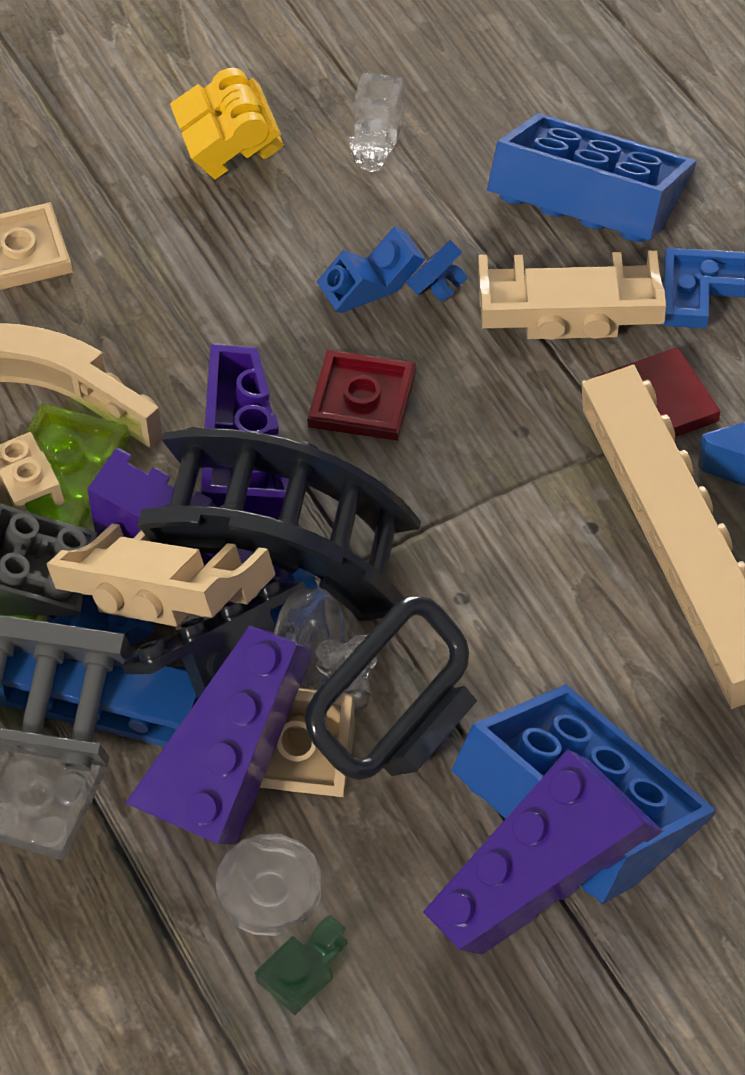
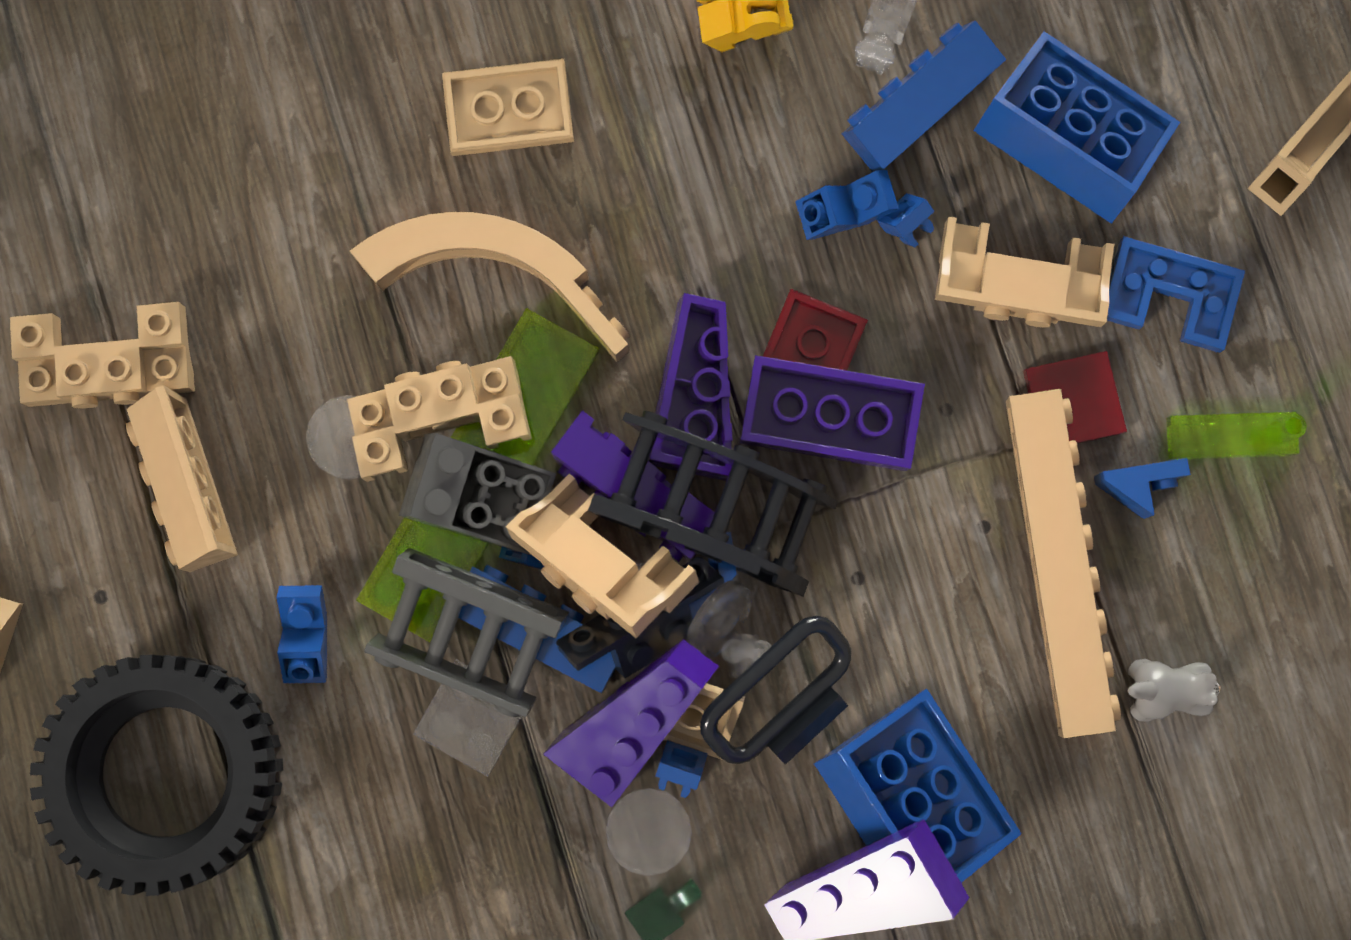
camera: 10 degrees right, 30 degrees up
none -> blue tile [655,740,708,798]
none -> dark purple brick [740,355,925,471]
none -> blue brick [842,21,1006,172]

